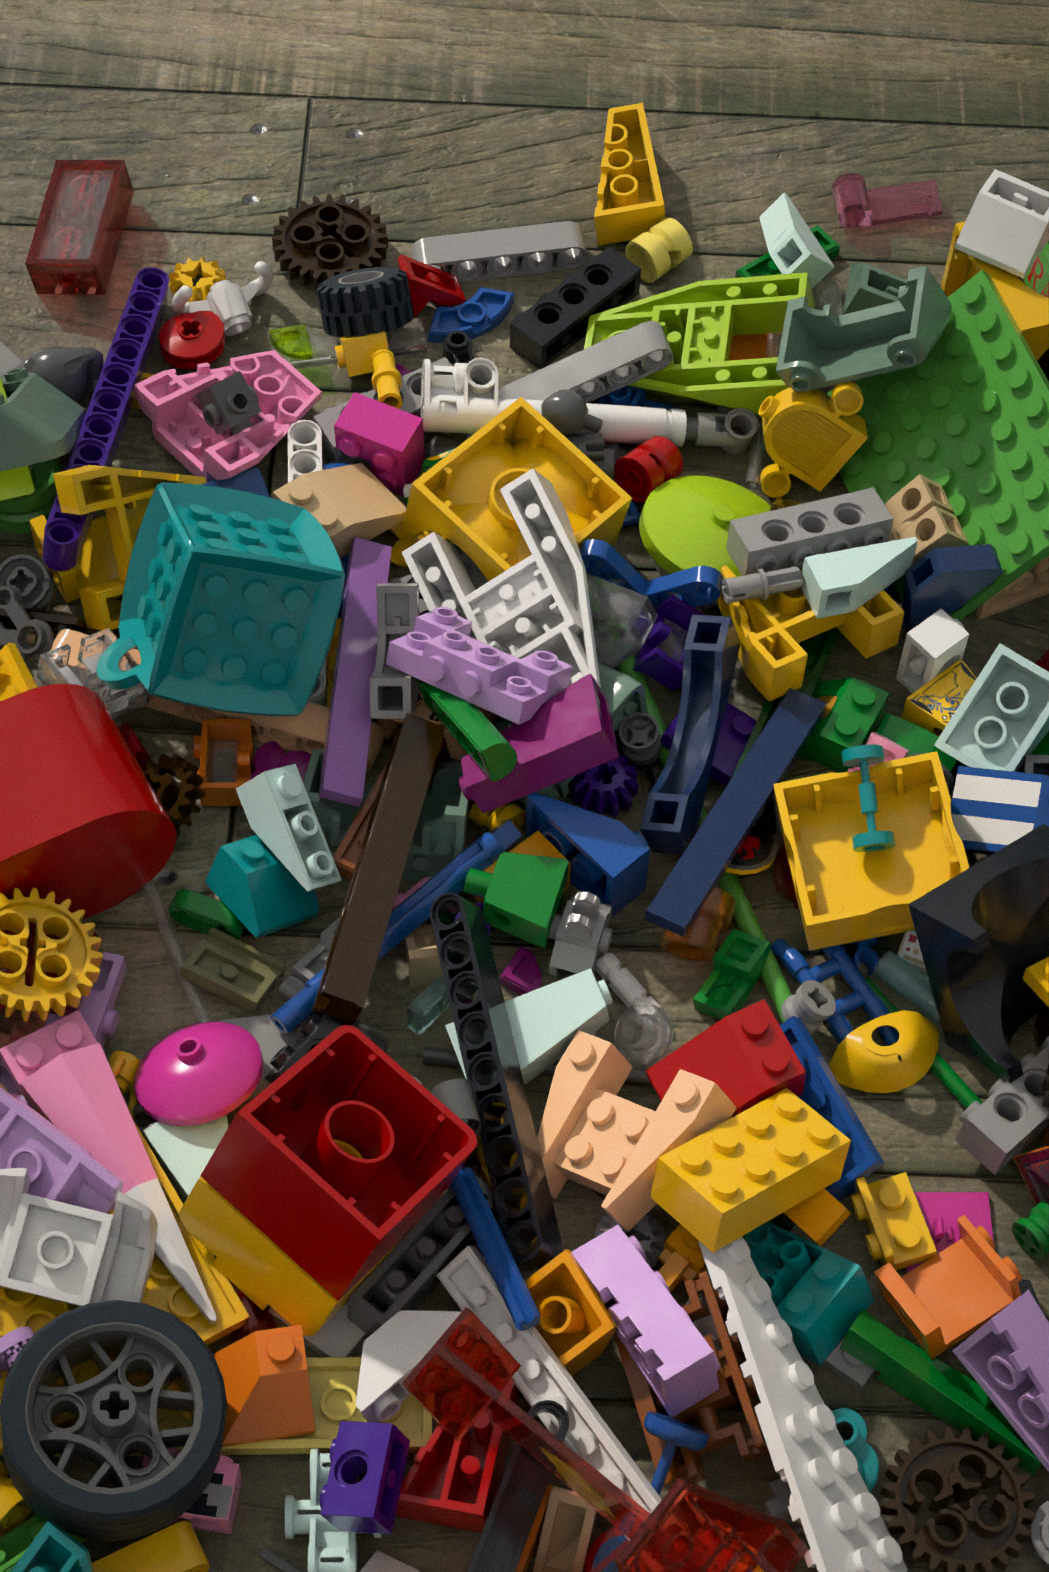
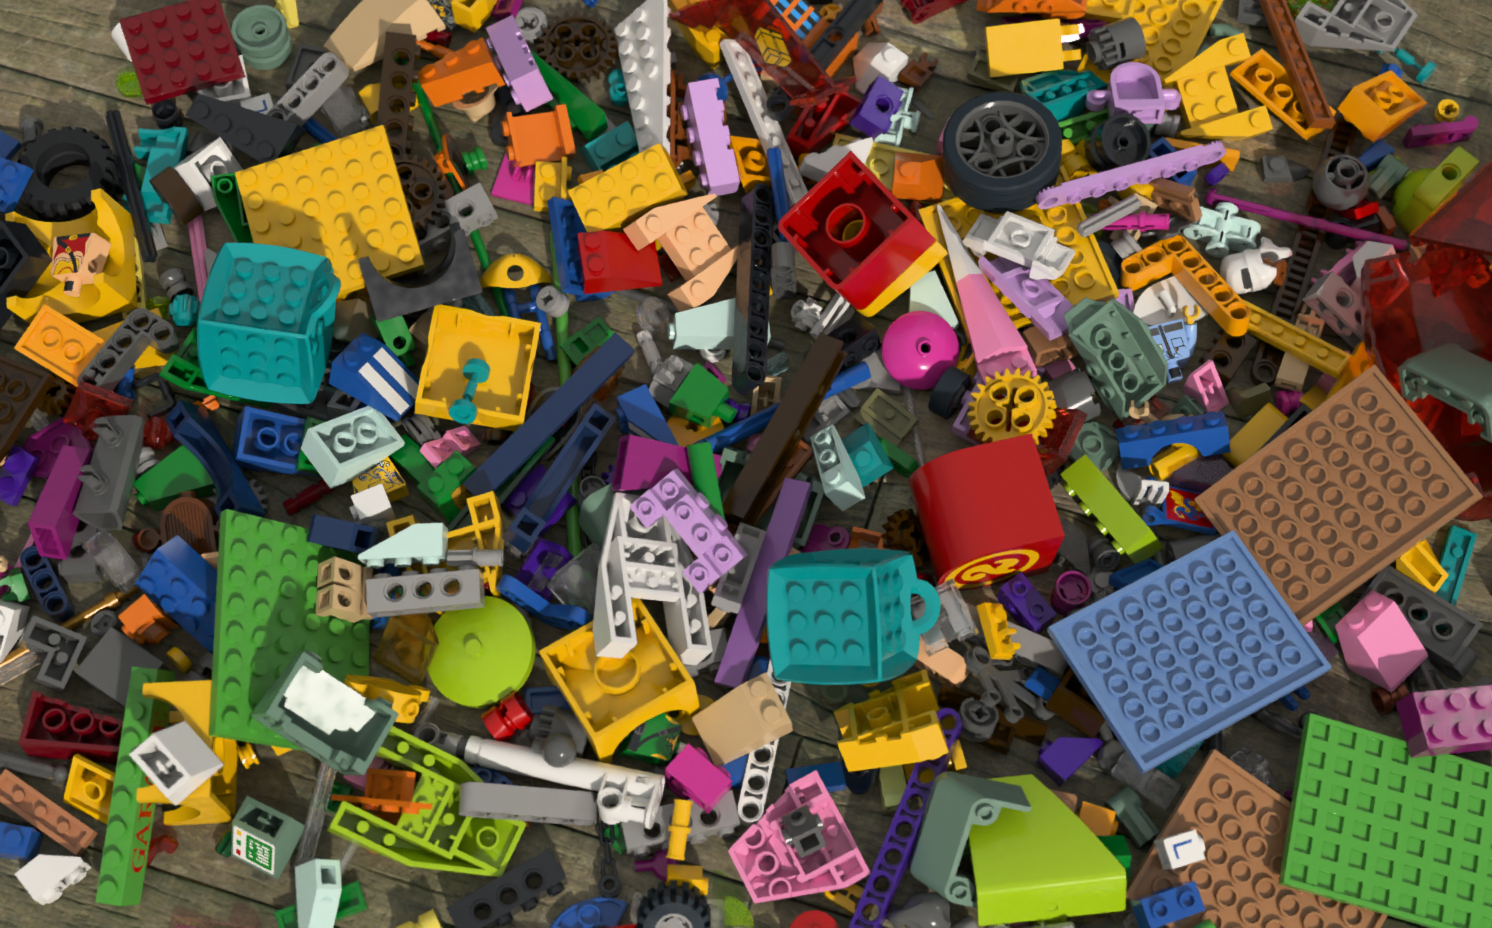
camera: 165 degrees left, 10 degrees up
none -> orange bracket [331,768,432,815]
none -> black wheel [928,366,971,419]

